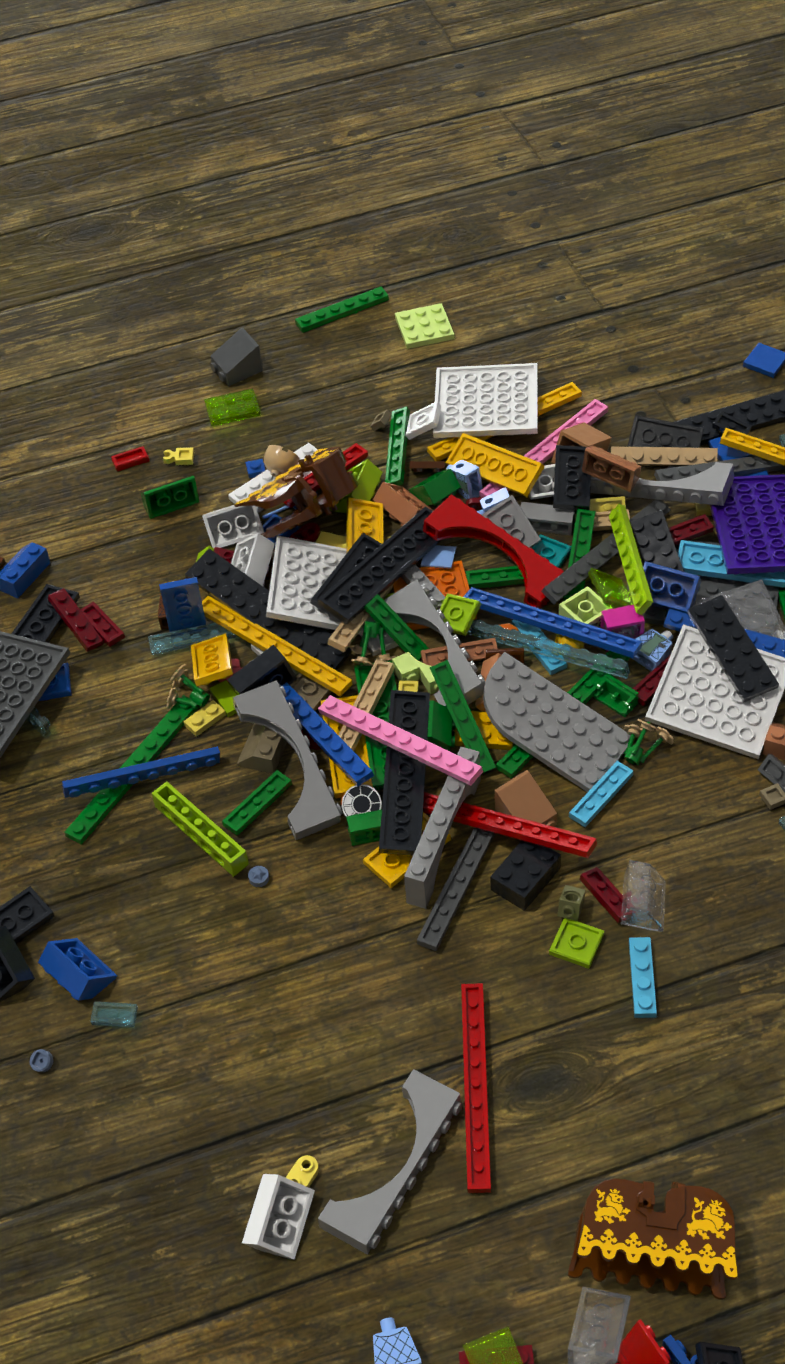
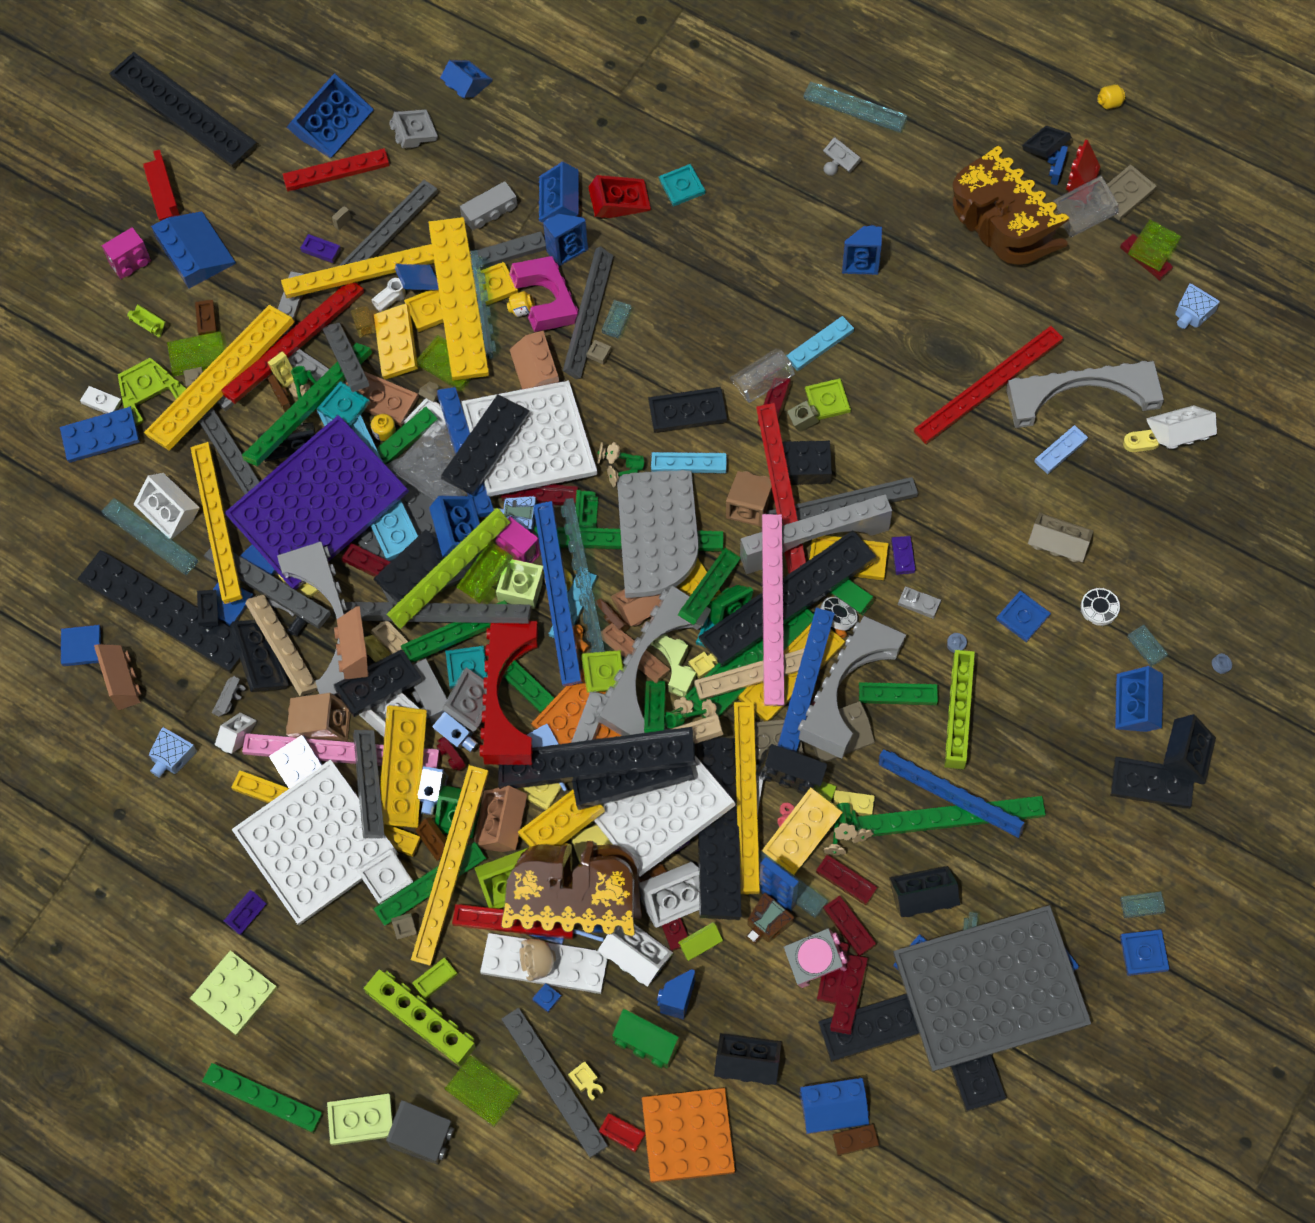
camera: 130 degrees left, 15 degrees up
none -> nougat slope [94,644,142,710]
none -> light blue torso [149,727,197,778]
none -> light grey plate [212,676,246,717]
none -> white slope [215,713,256,754]
none -> dark purple plate [224,890,266,935]
none -> plate [269,735,322,789]
none -> yellowish green plate [327,1094,393,1146]
none -> dark grey plate [353,730,384,839]
none -> lime brick [363,969,476,1067]
none -> yellow plate [411,765,489,966]
none -> lime tile [412,957,458,1000]
none -> dark grey plate [502,1008,608,1159]
none -> orange plate [642,1088,735,1183]
none -> black plate [648,387,727,433]
none -> blue slope [657,969,695,1020]
none -> black slope [714,1033,782,1085]
none -> panel [784,928,848,988]
none -> dark red plate [815,855,878,905]
none -> dark red plate [823,895,876,957]
none -> blue slope [842,225,882,275]
none -> black slope [889,866,960,917]
none -> dark purple plate [891,536,915,575]
none -> light grey plate [898,586,941,619]
none -> blue tile [996,591,1051,643]
none -> dark tan slope [1028,513,1094,562]
none -> light blue plate [1035,425,1088,474]
none -> tile [1081,588,1120,626]

